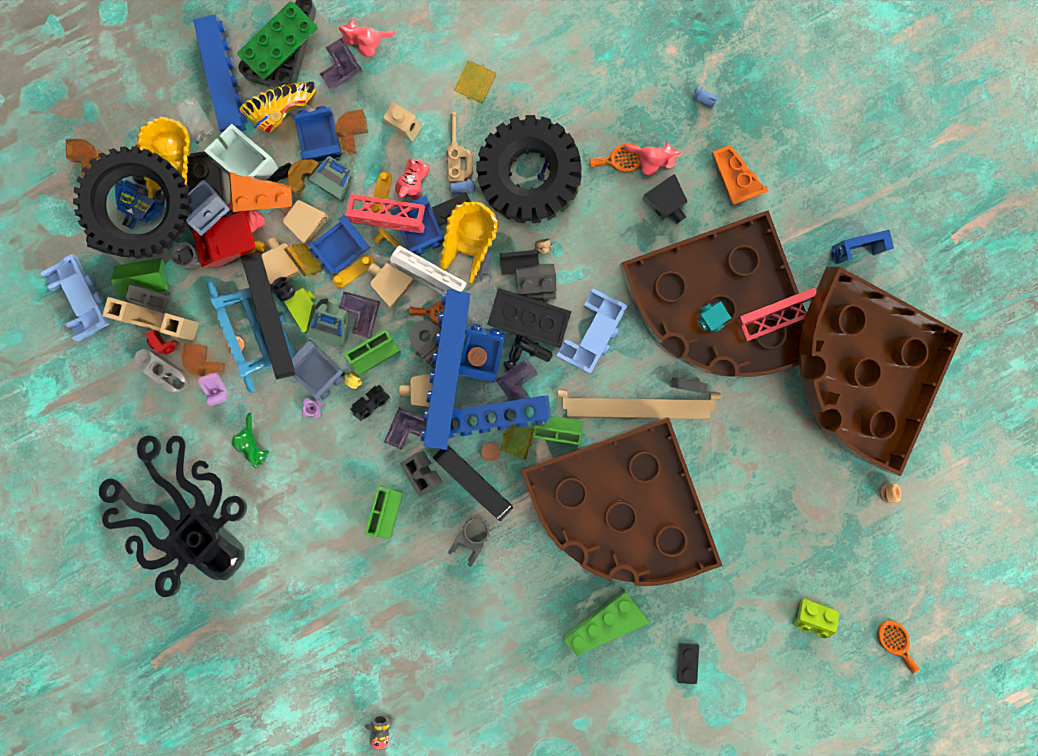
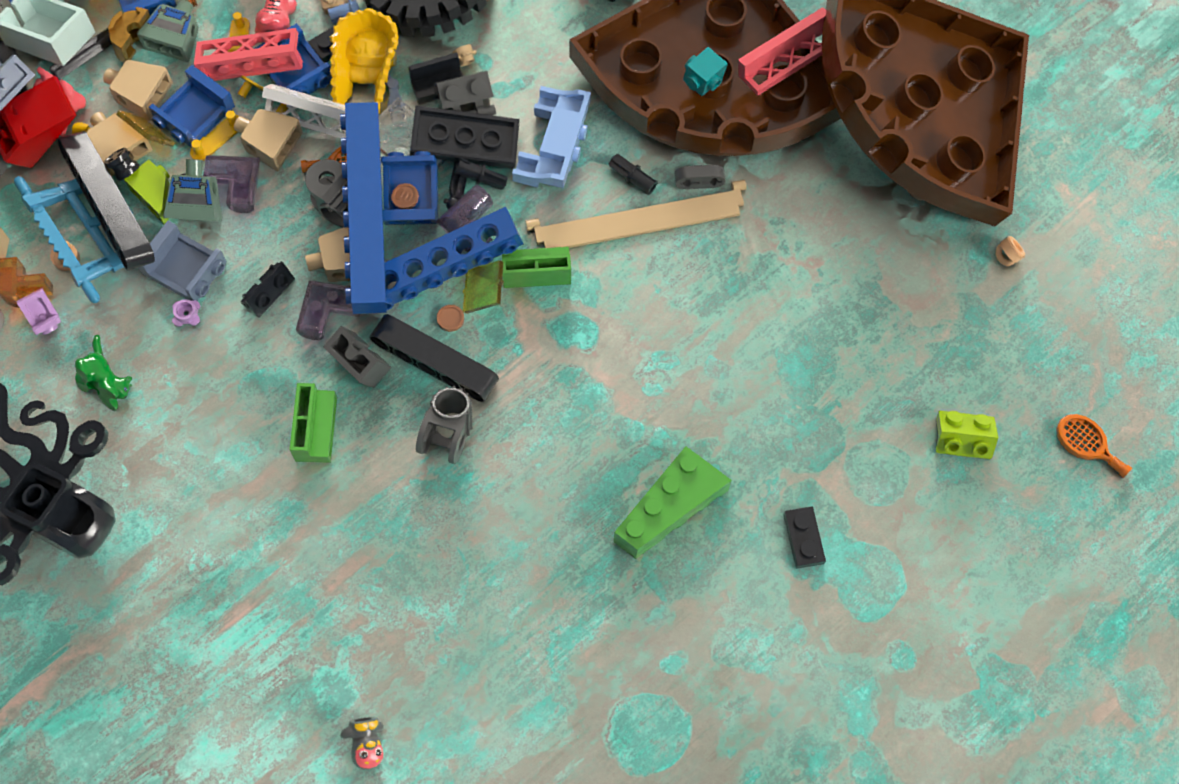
camera: 15 degrees left, 20 degrees down
orange wing [229,172,292,212] -> none
bright green piece [344,329,401,375] -> none
light yellow plate [344,372,363,389] -> none
reddish brown plate [521,417,723,586] -> none
none -> black axle [609,154,658,195]

